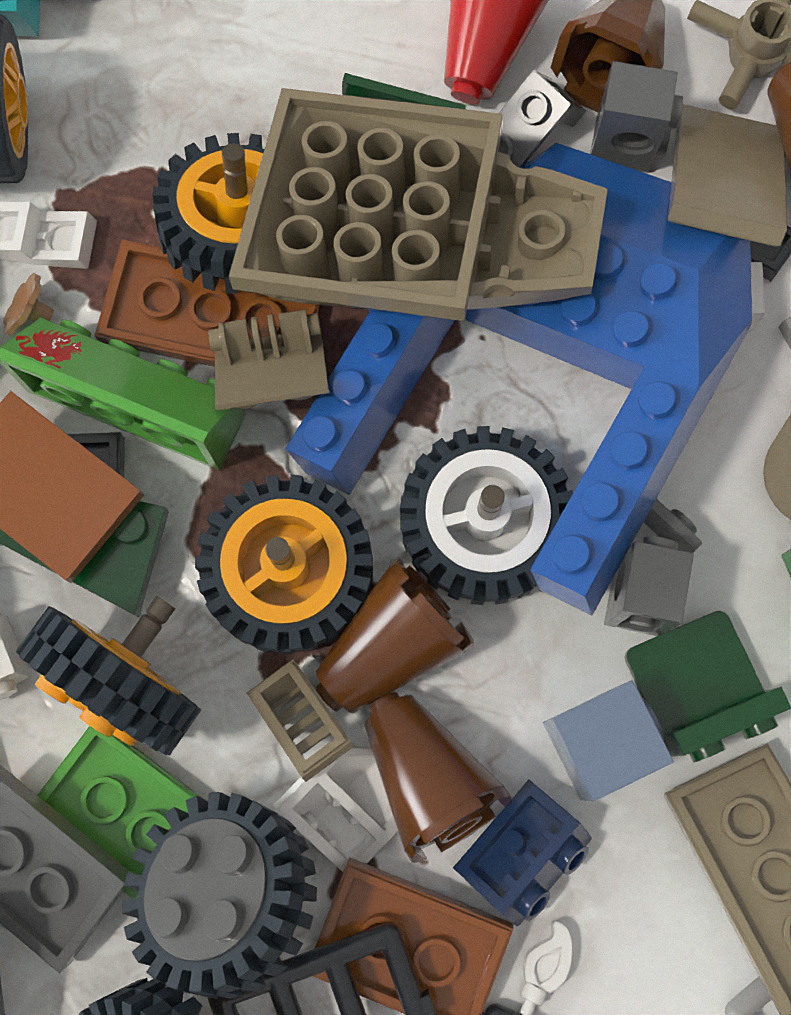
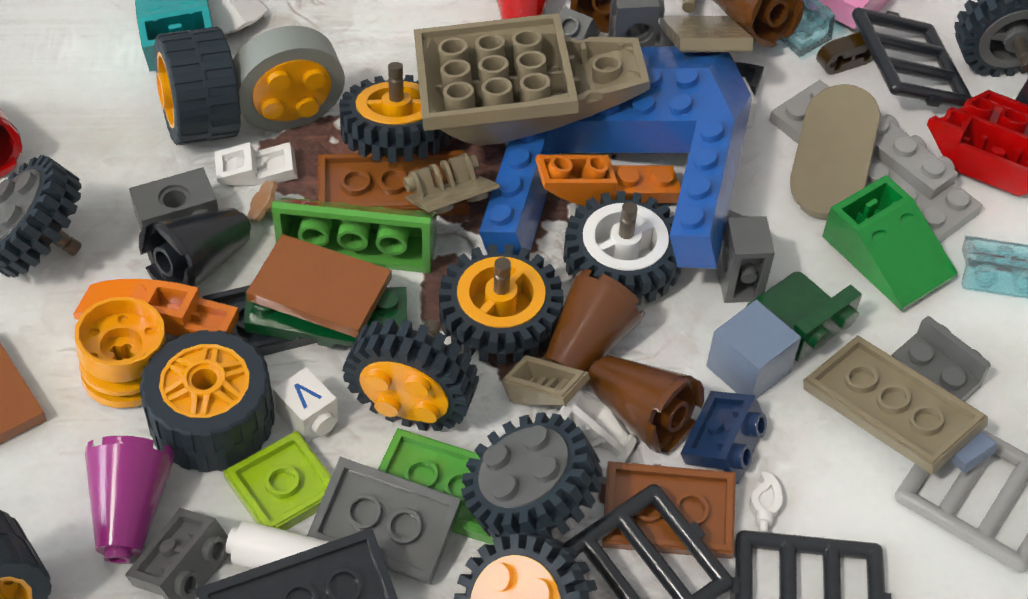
camera: 20 degrees left, 25 degrees down
none -> wheel [233,26,345,131]
none -> orange slope [535,154,681,207]

